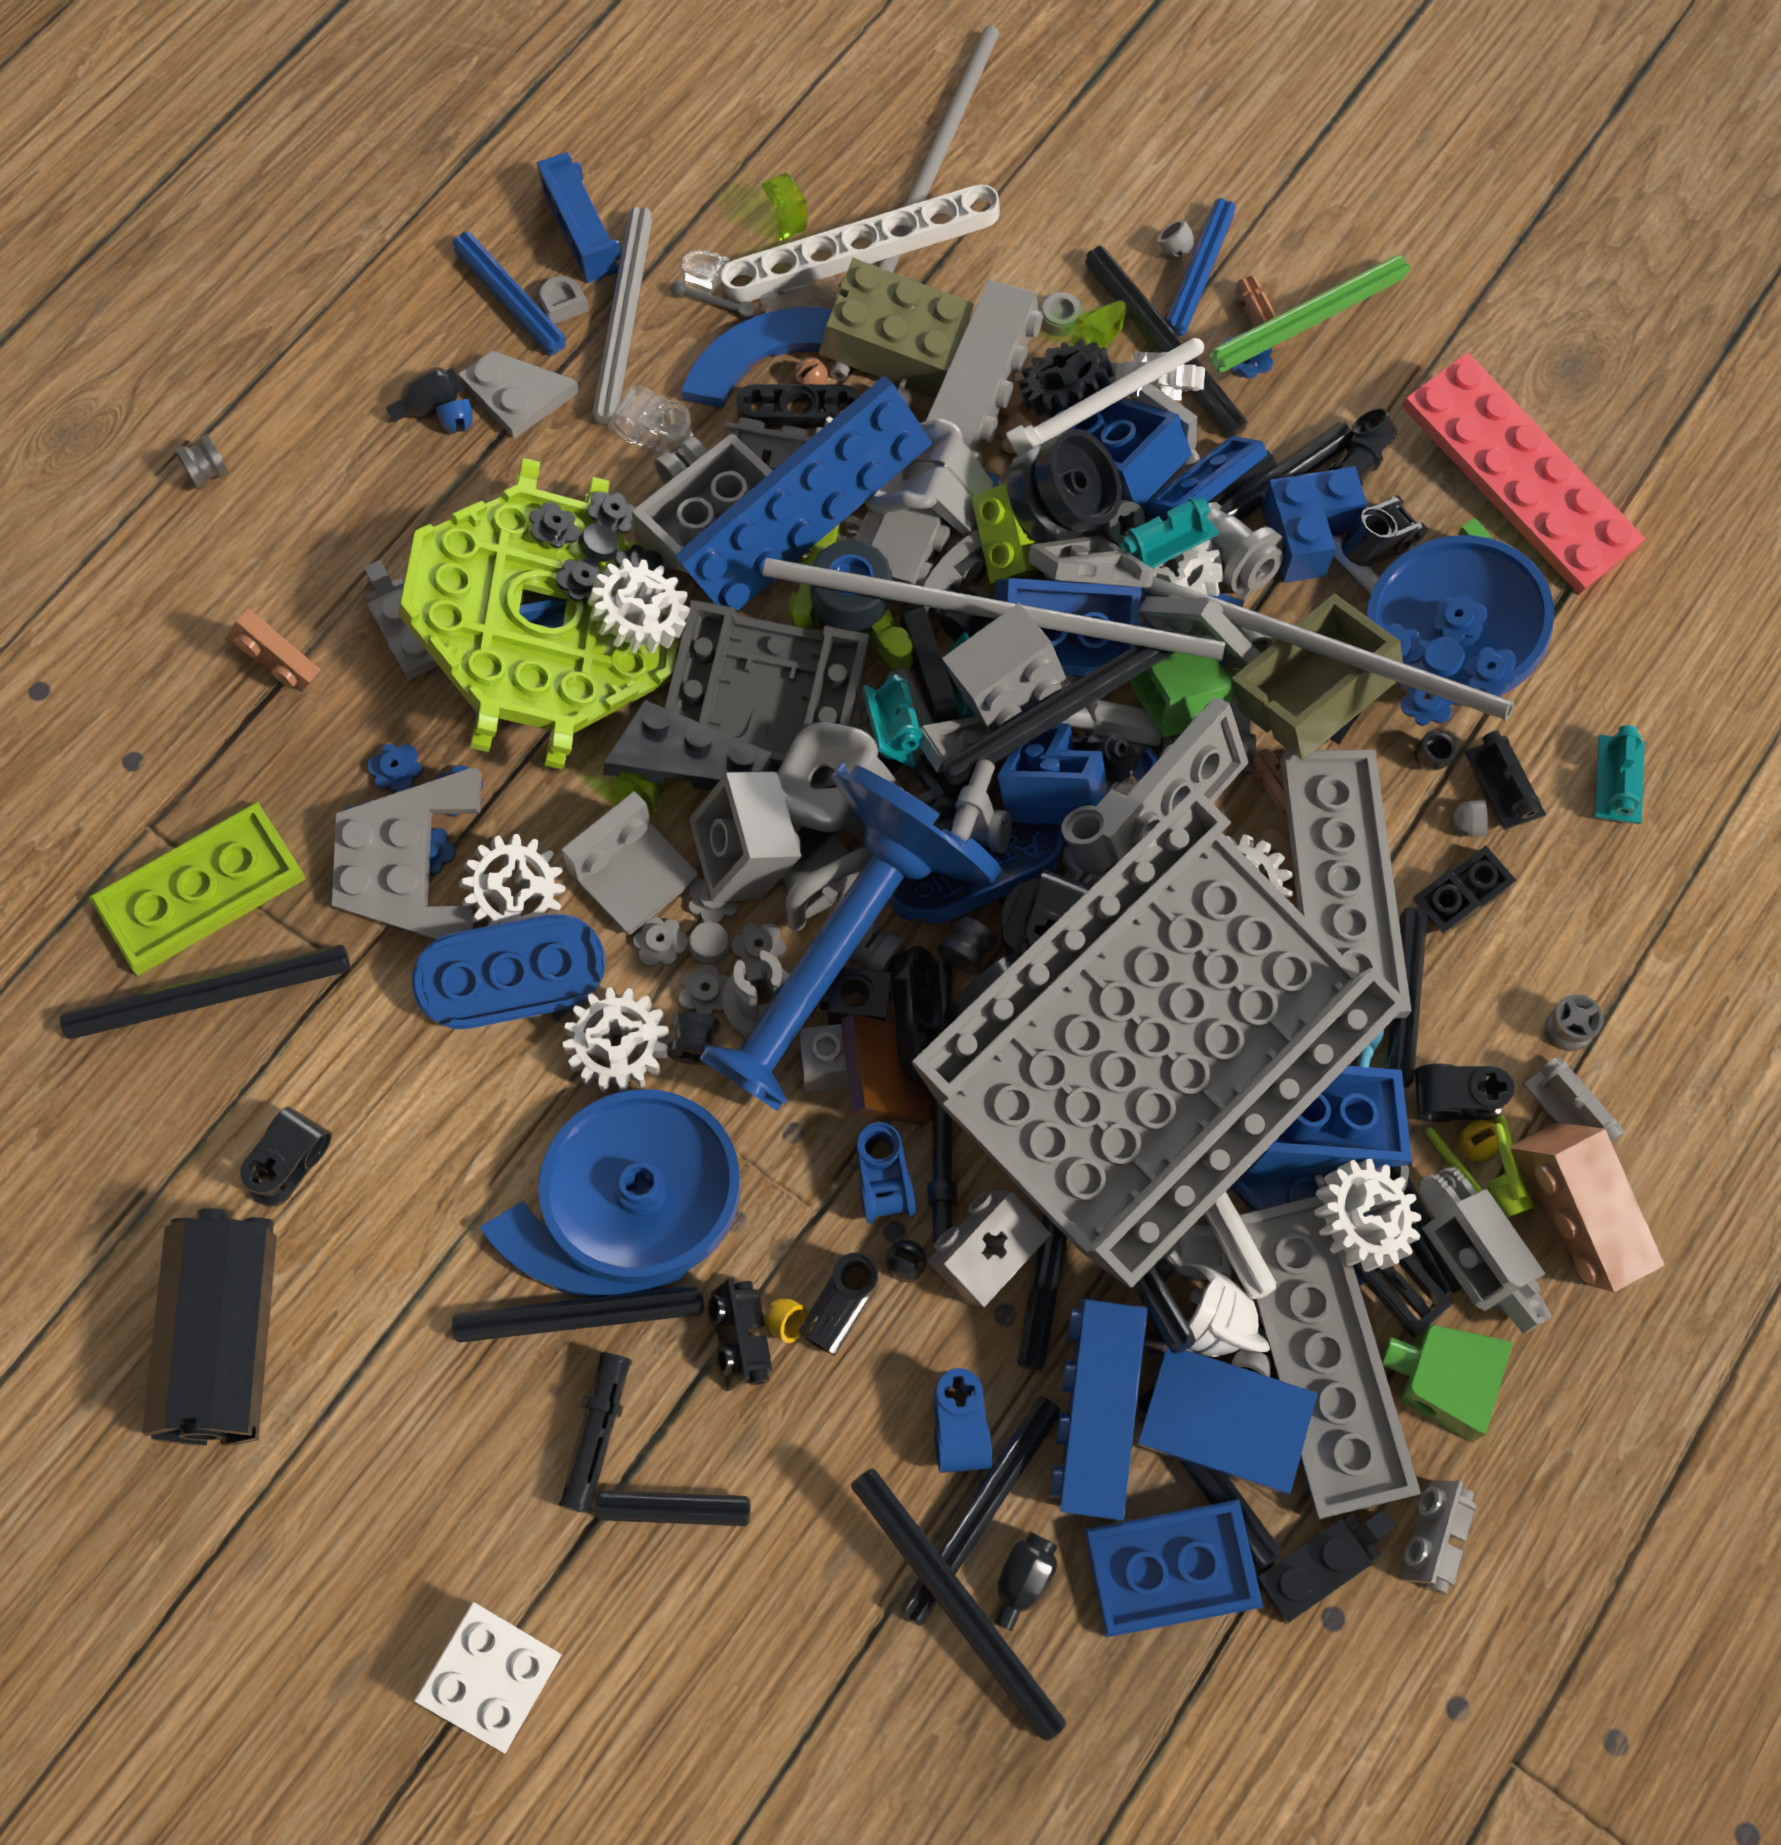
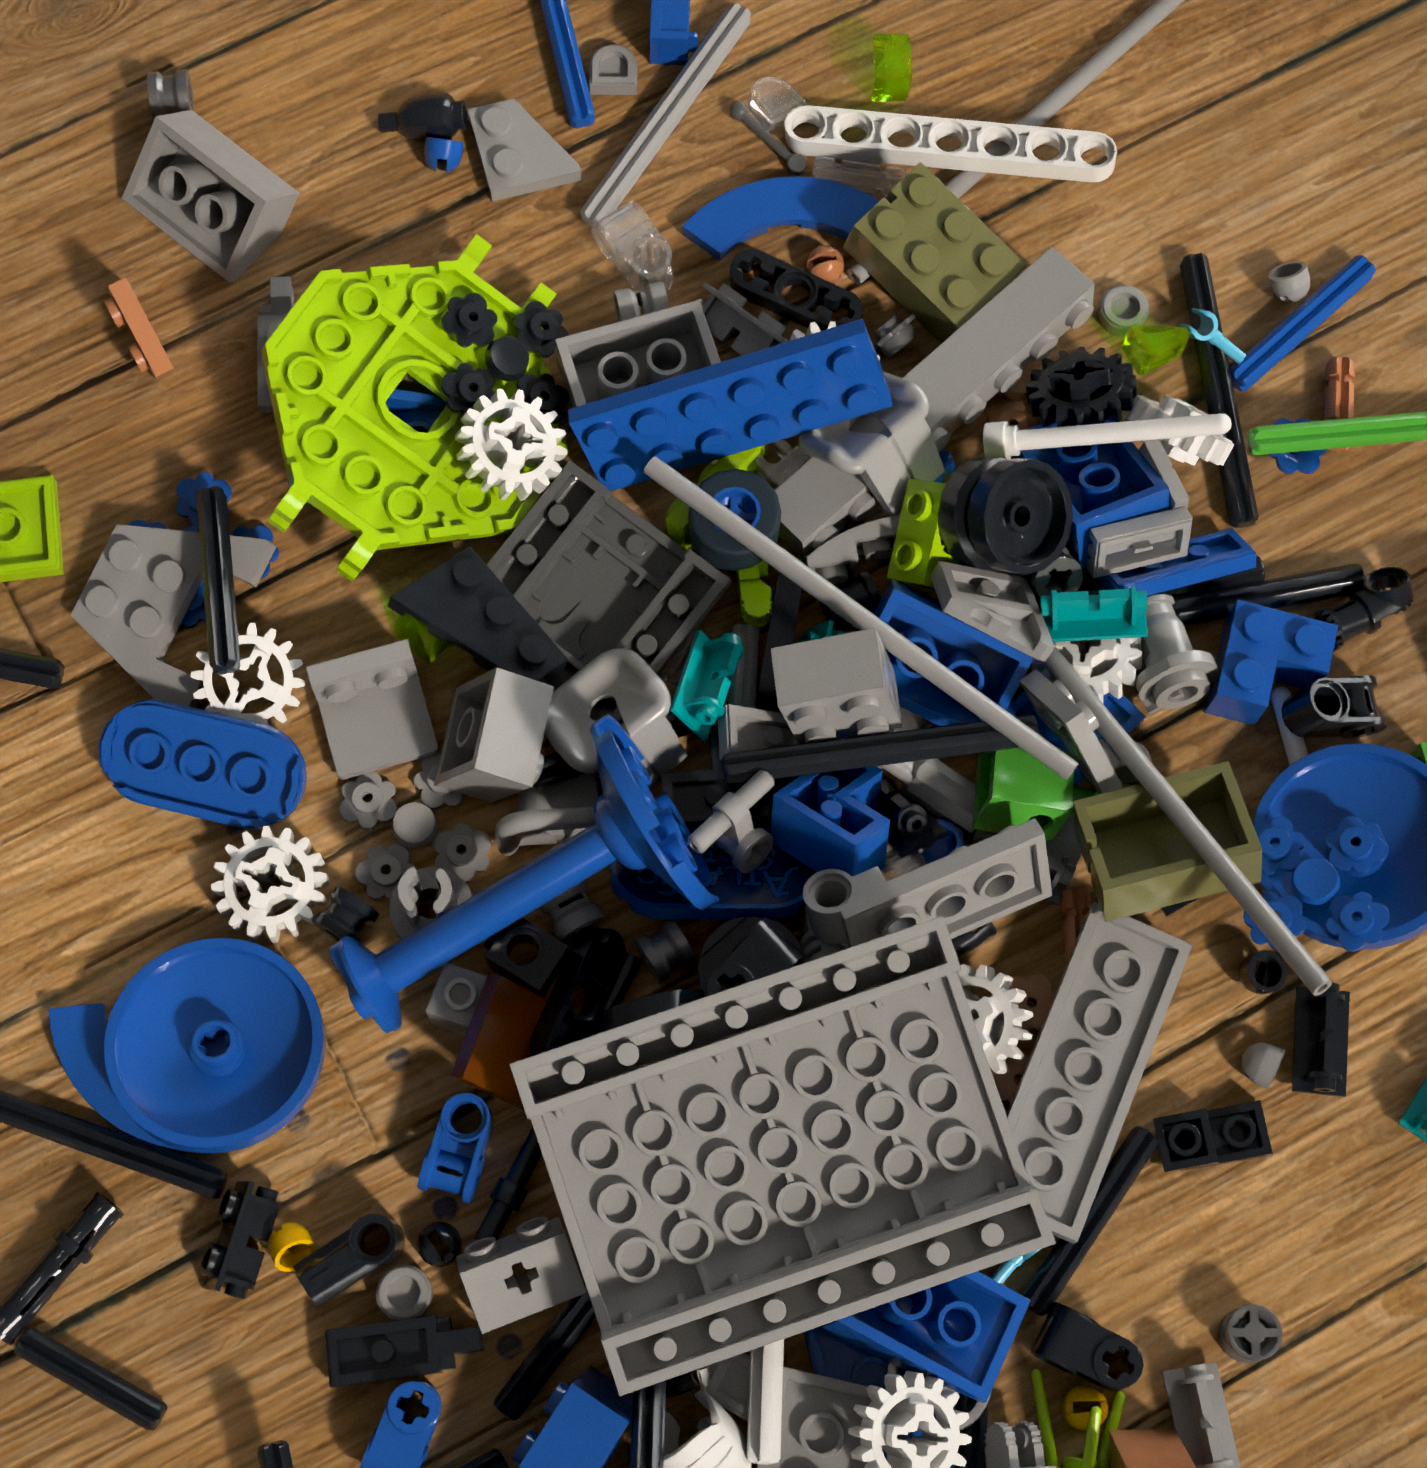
camera: 25 degrees right, 5 degrees up
none -> light grey slope [122,110,300,283]
none -> black axle [196,486,241,675]
none -> black hinge [325,1315,484,1388]
none -> light grey tile [376,1265,433,1321]
none -> light grey tile [1086,506,1193,578]
none -> medium azure hand [1179,308,1246,364]

